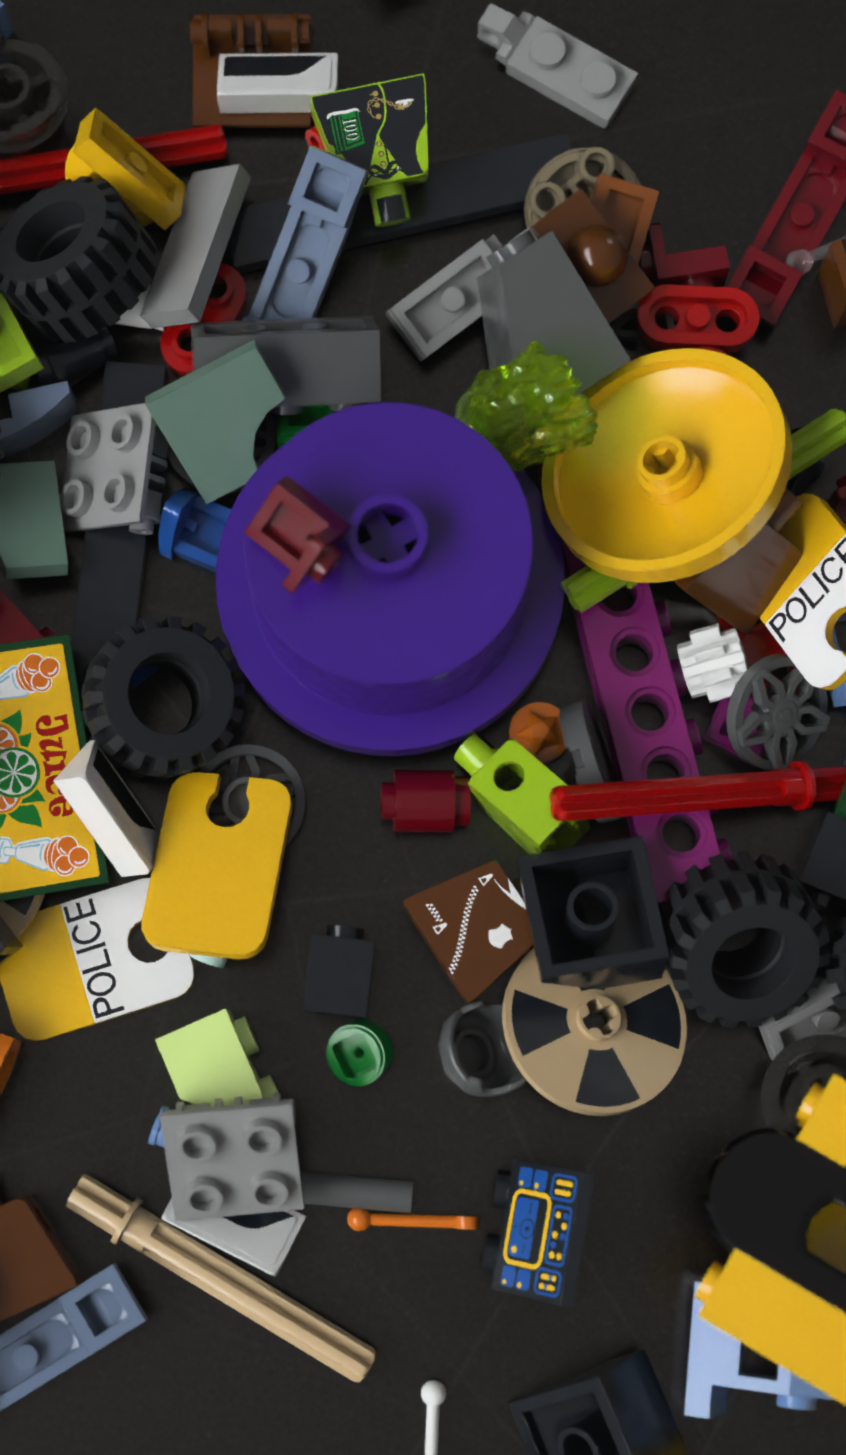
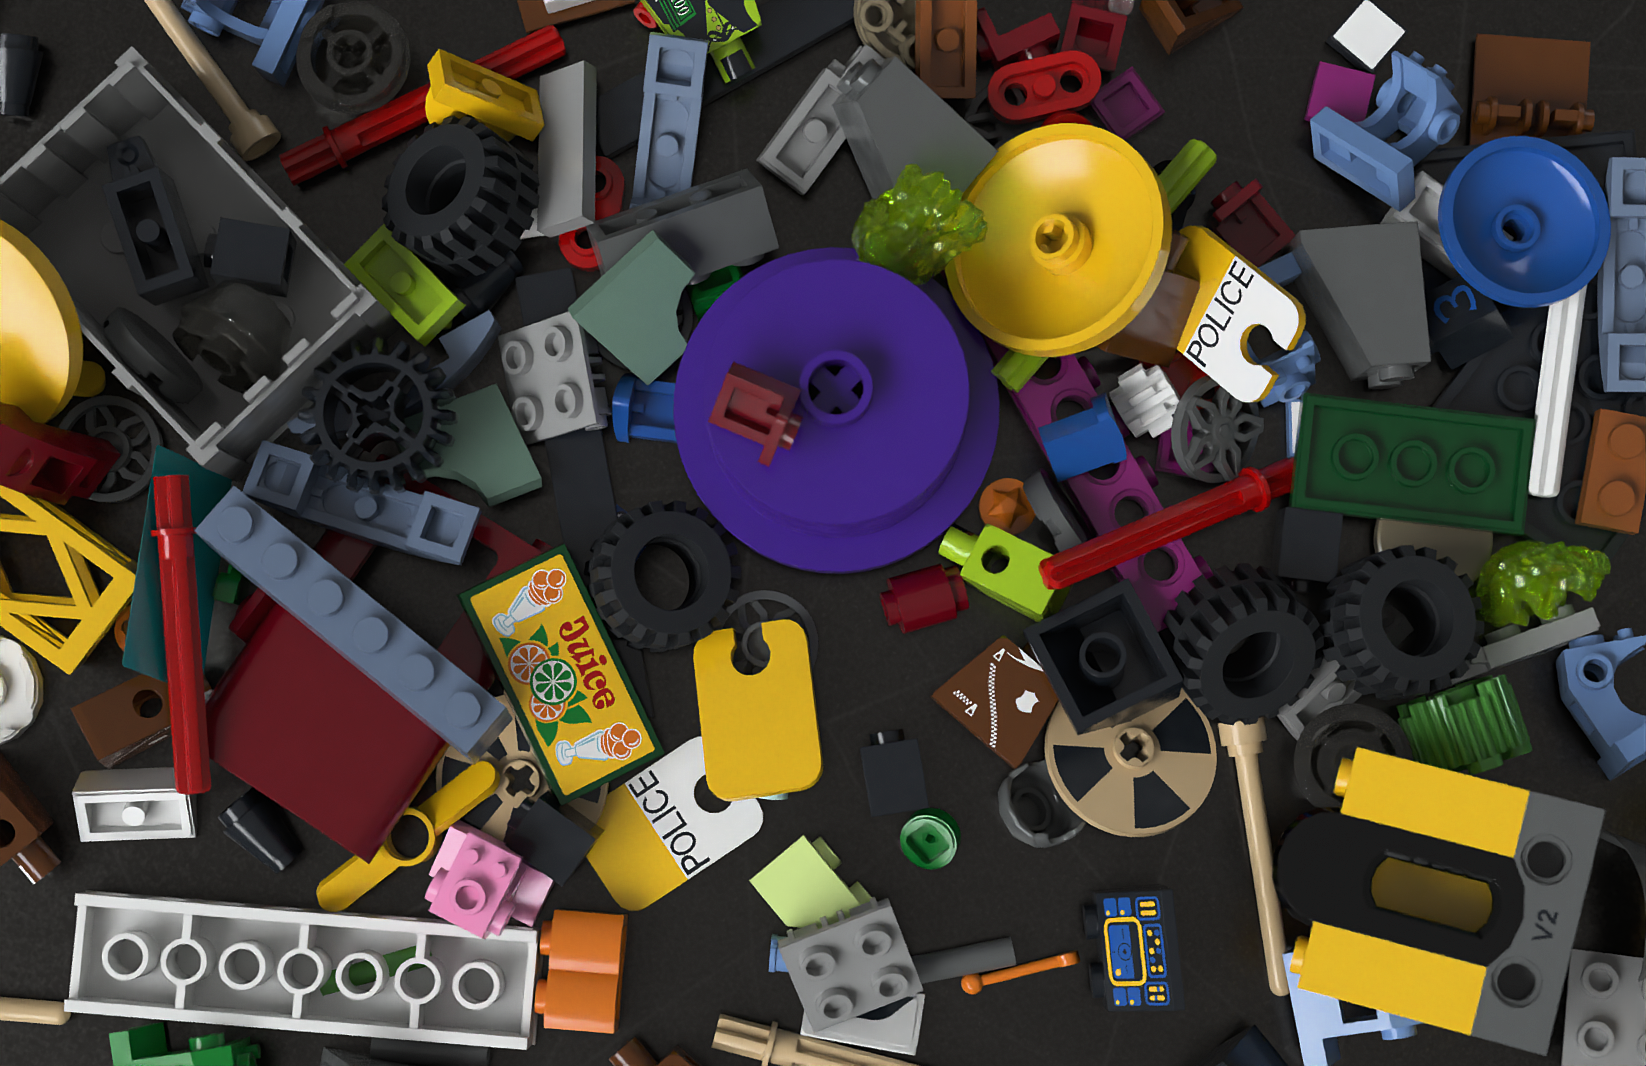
camera: 10 degrees left, 5 degrees up
white slope [53,740,160,877] -> none
reddish brown tile [530,188,655,324] -> none
none -> blue tile [1038,392,1127,482]
none -> magenta tile [1088,66,1165,142]
none -> tan piece [1218,716,1290,996]

